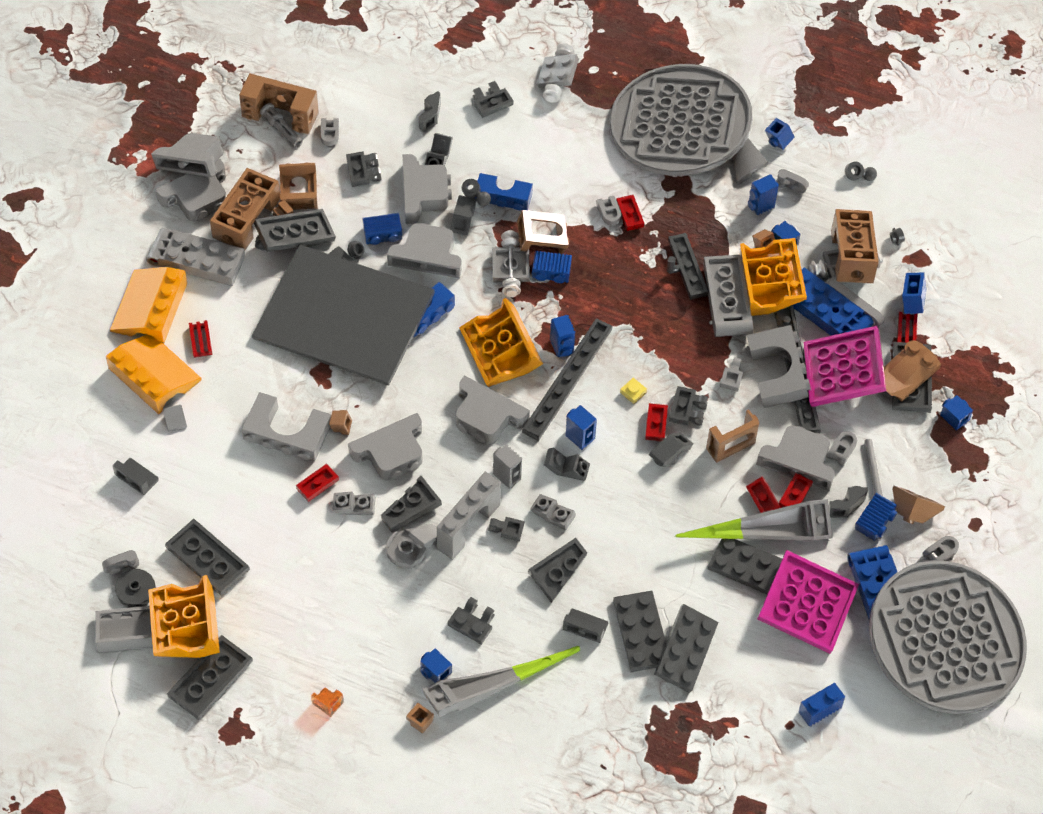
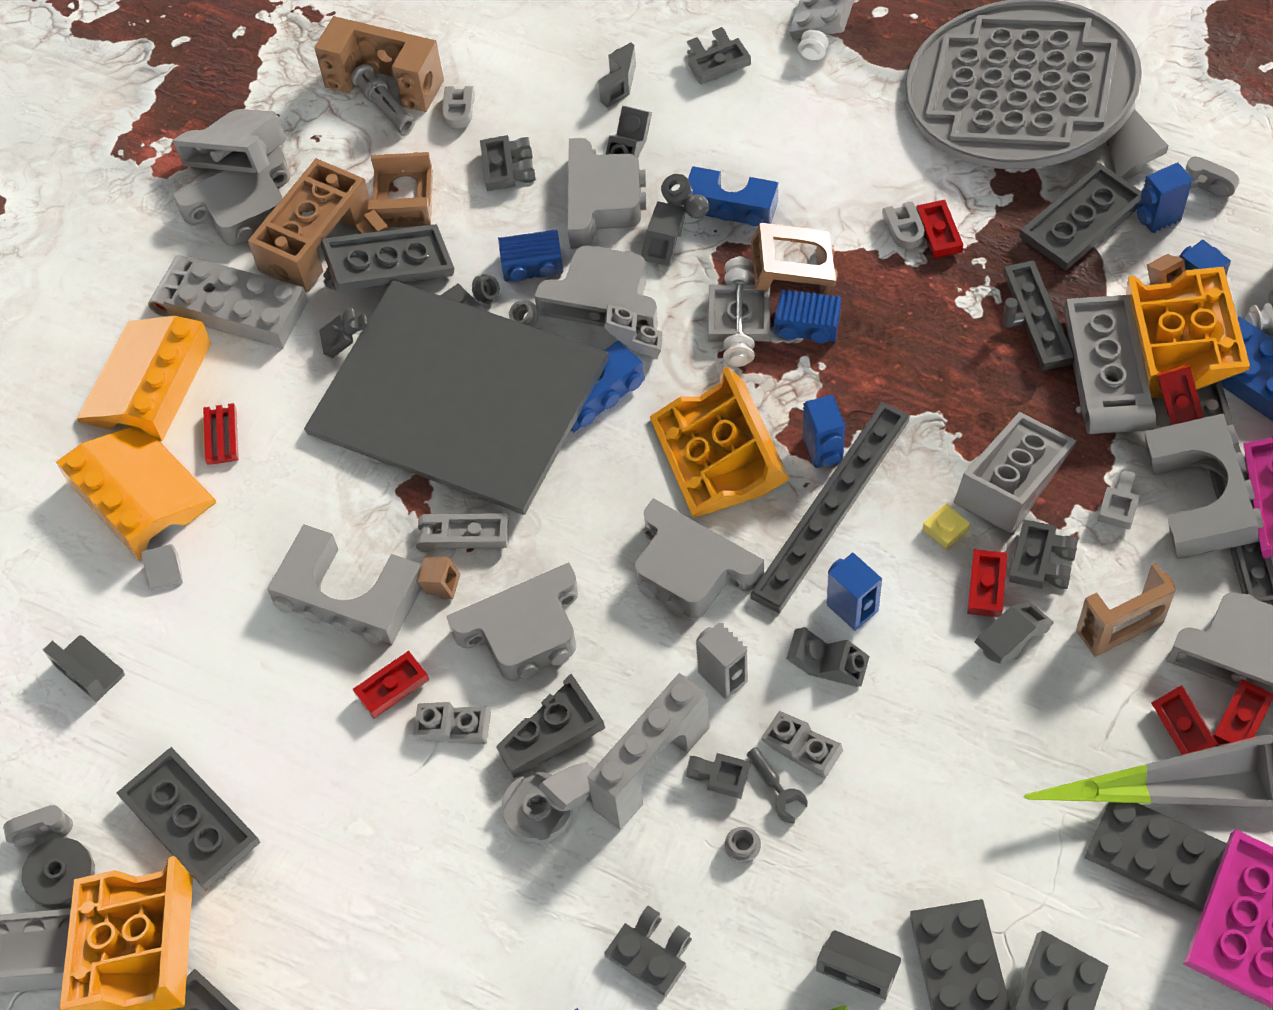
camera: 10 degrees right, 0 degrees up
dark grey wing [528,538,587,603] -> none
blue brick [765,118,795,150] -> none
none -> dark grey plate [319,308,367,358]
none -> light grey plate [416,513,509,552]
none -> light grey plate [509,300,539,327]
none -> light grey slope [604,304,663,359]
none -> light grey plate [725,827,761,862]
none -> dark grey piece [747,747,808,823]
none -> light grey slope [954,412,1076,534]
none -> dark grey plate [1019,163,1142,271]
none -> red plate [1157,364,1204,425]

